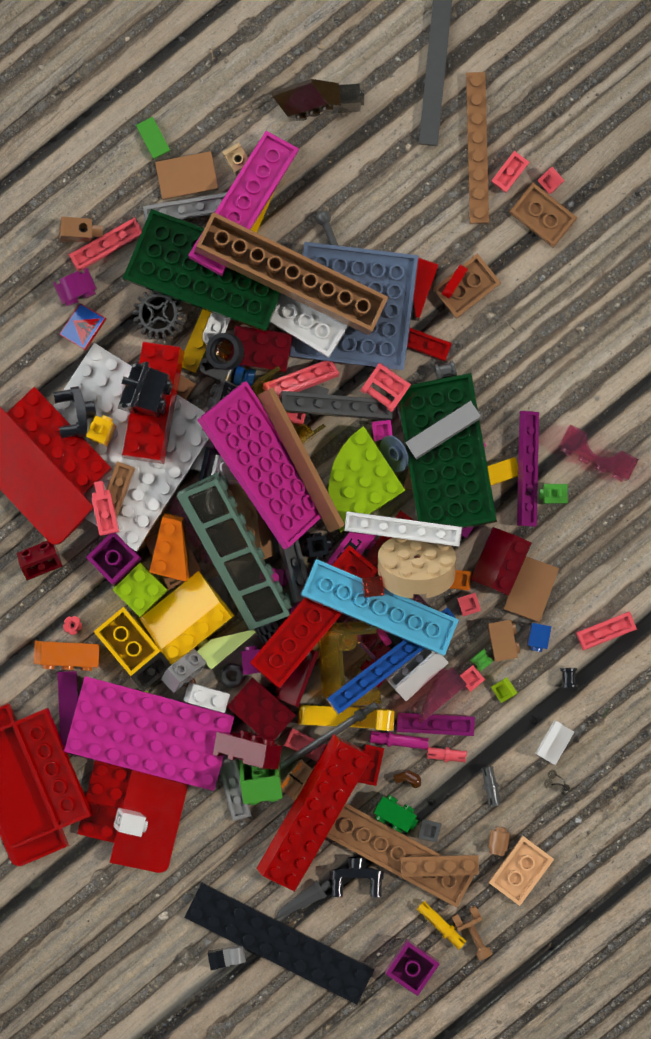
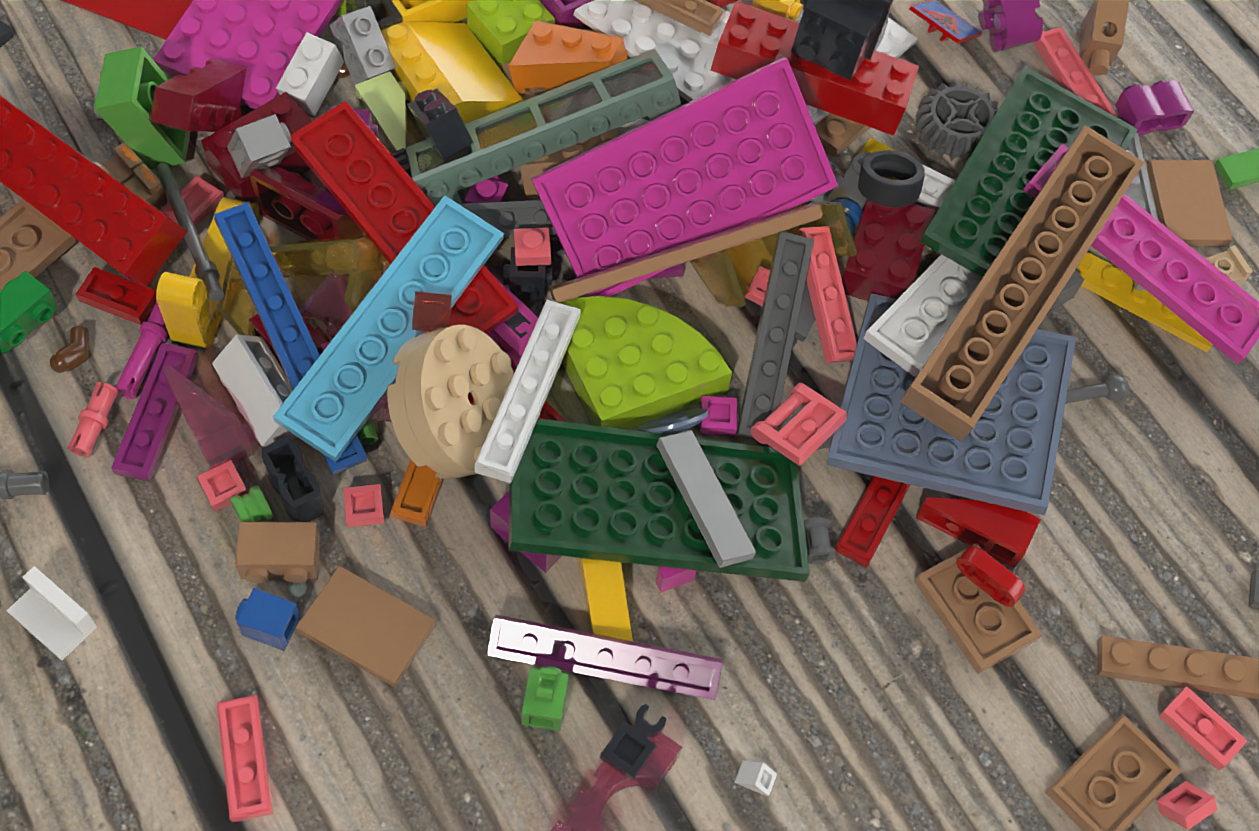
camera: 95 degrees right, 25 degrees down
dark red slope [470,527,532,596] -> none
lime plate [491,677,517,703] -> none
black bush [560,668,578,688] -> none
none -> light grey brick [227,114,291,178]
none -> black brick [262,437,324,522]
none -> black brick [407,88,474,159]
none -> coral plate [514,228,551,266]
none -> black plate [599,704,667,782]
none -> white piece [734,760,777,796]
none -> magenta brick [1115,80,1194,135]

